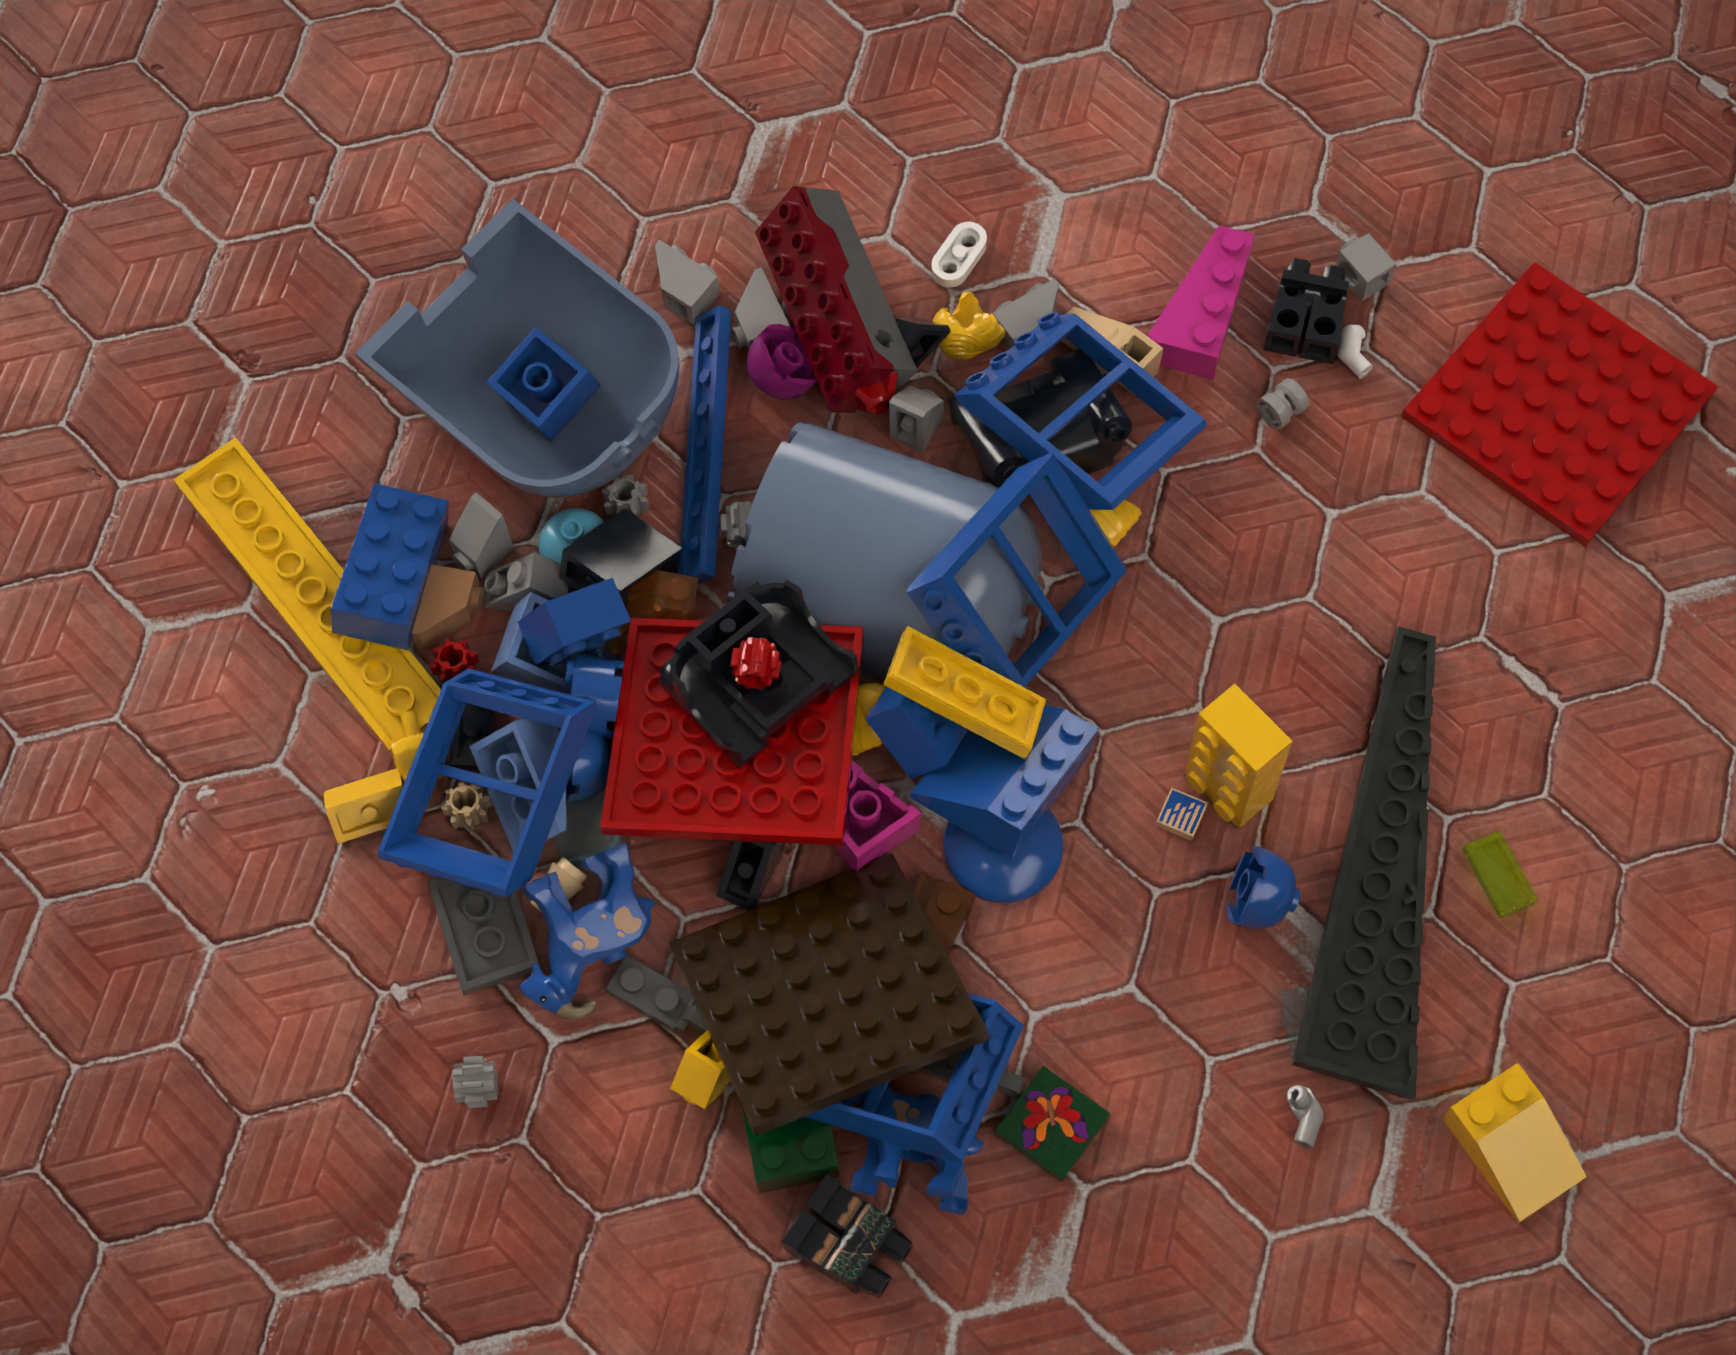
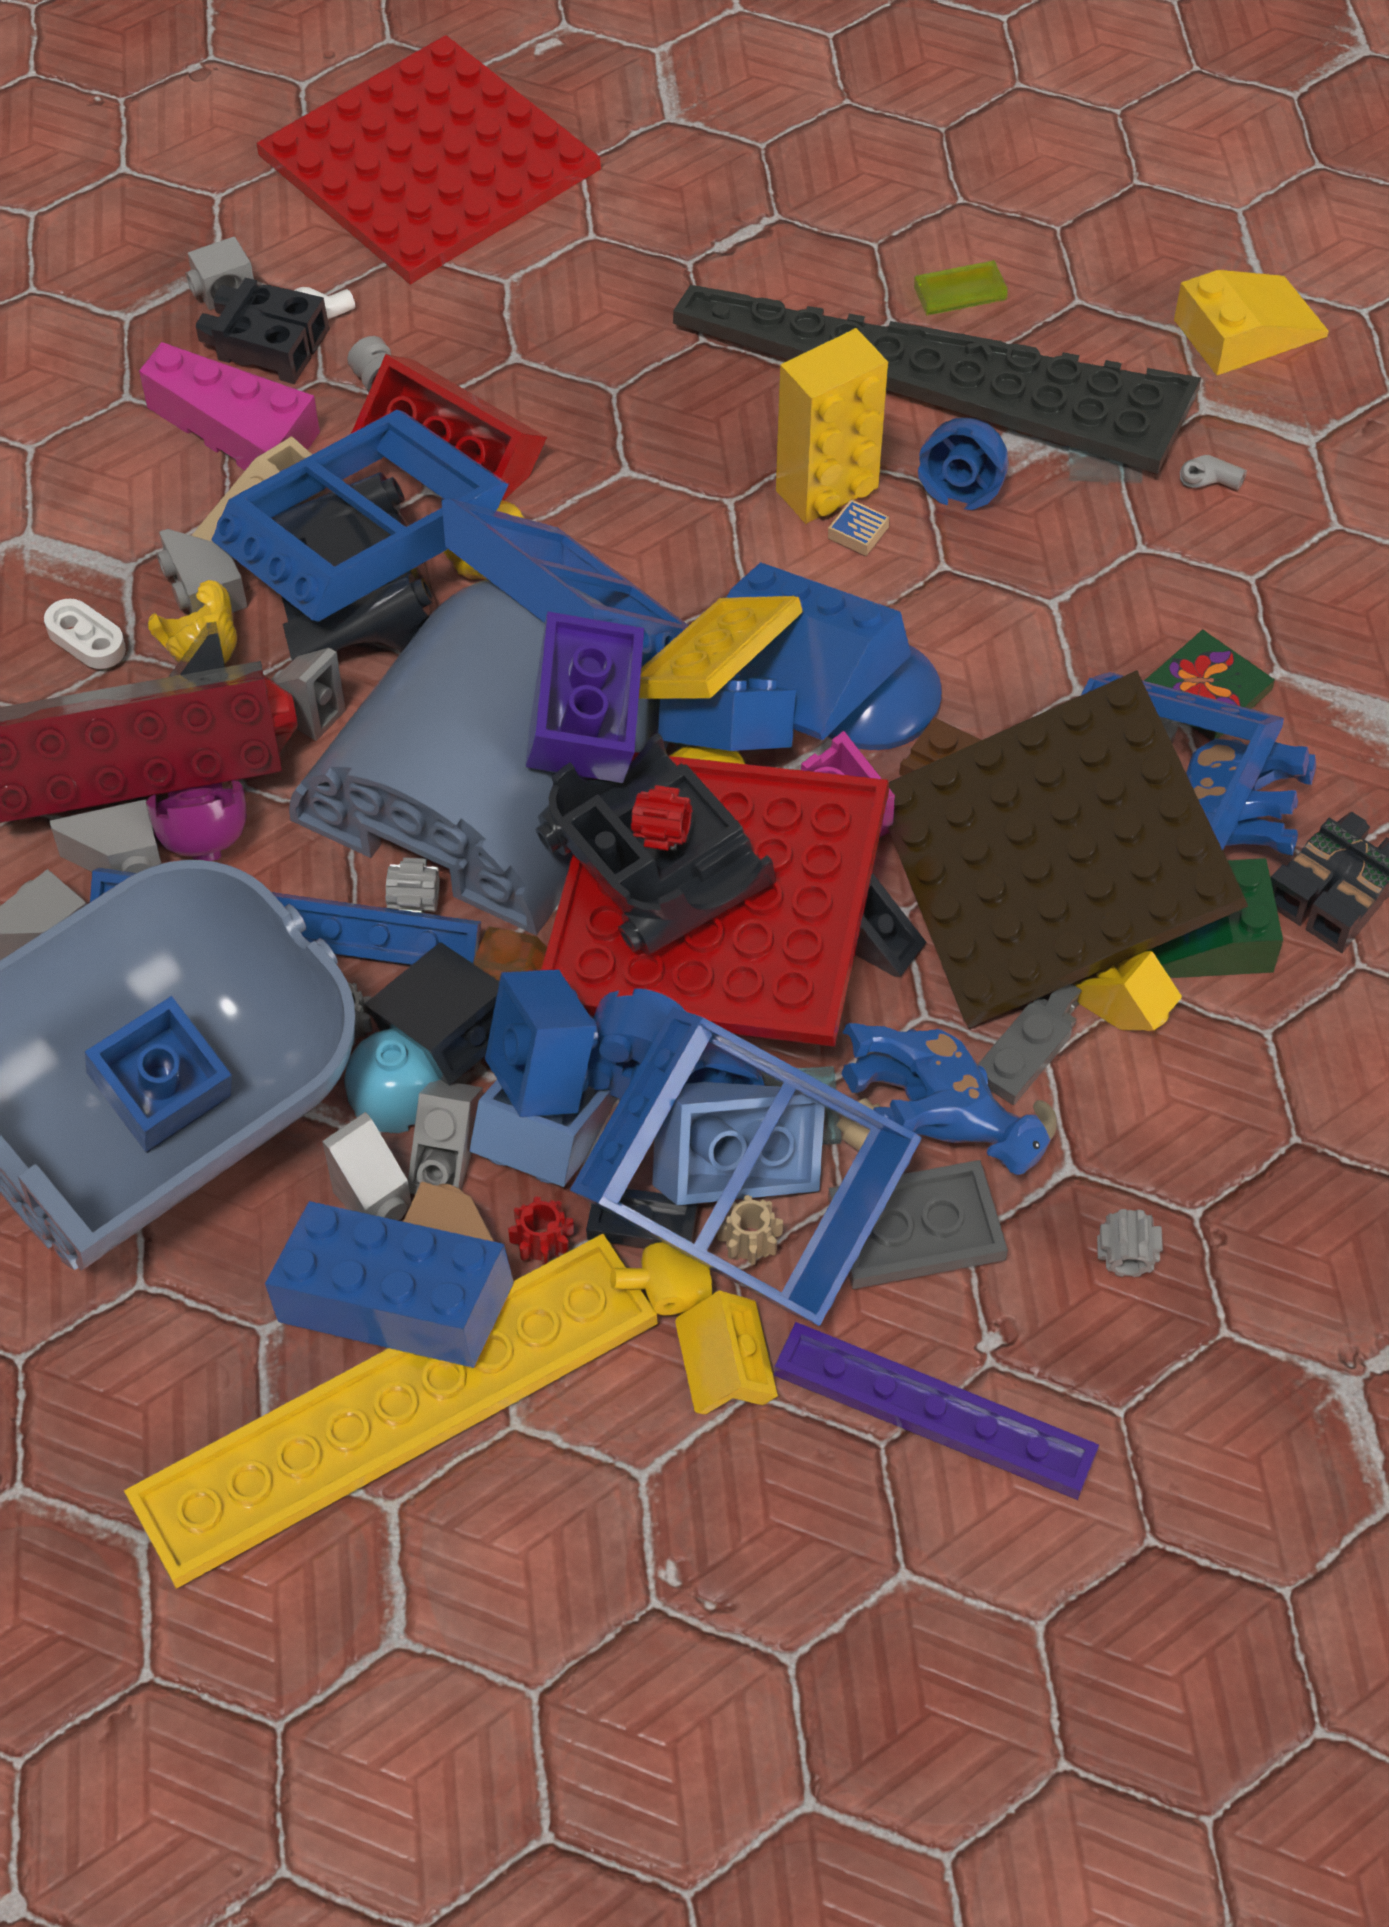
camera: 85 degrees left, 10 degrees down
none -> red slope [351,354,547,501]
none -> dark purple slope [525,611,644,783]
none -> dark purple plate [774,1322,1099,1500]

